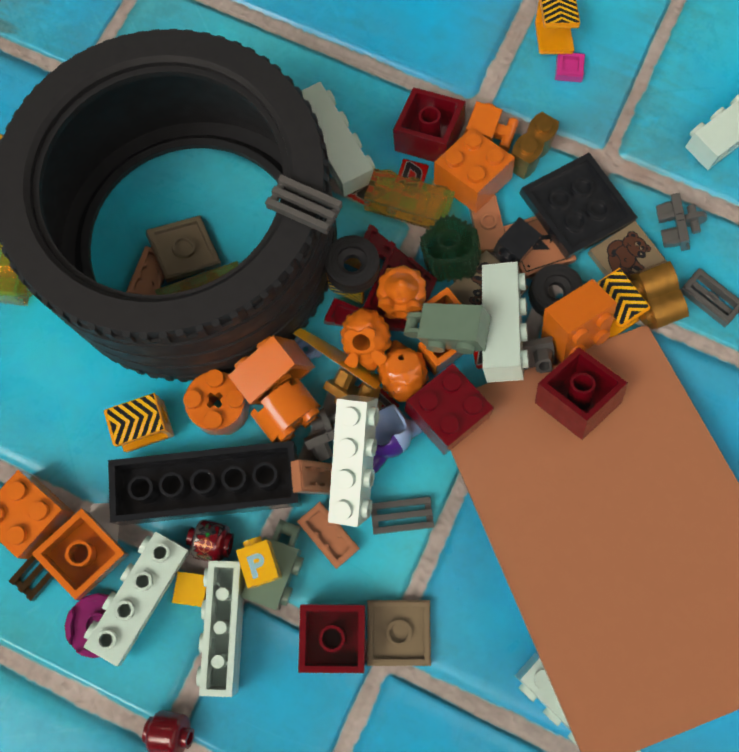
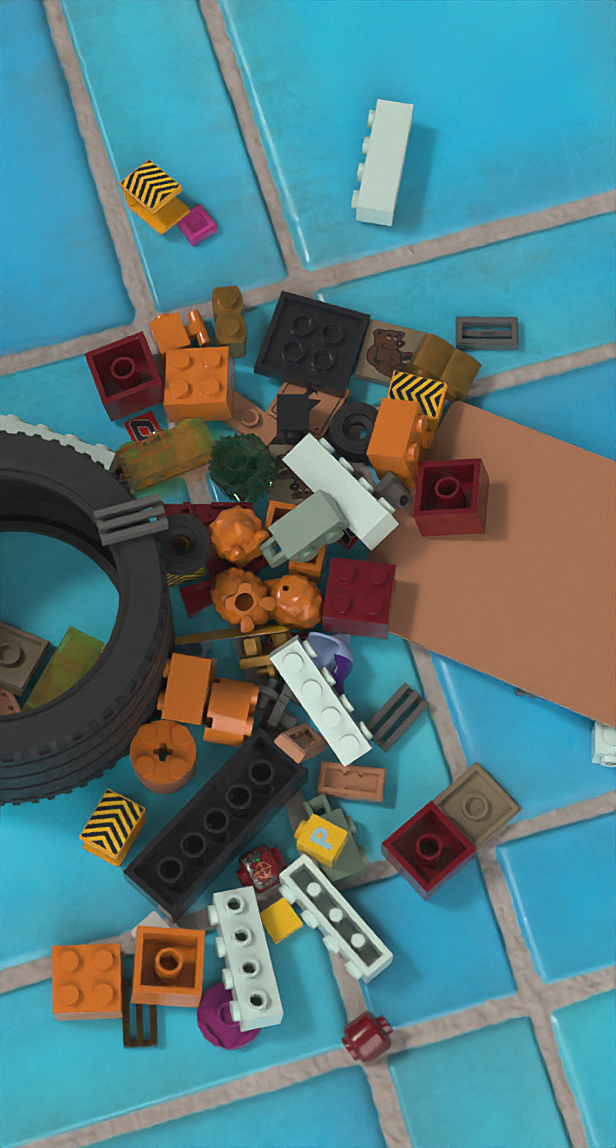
camera: 45 degrees left, 5 degrees down
dark grey hips [656,192,707,251] -> none

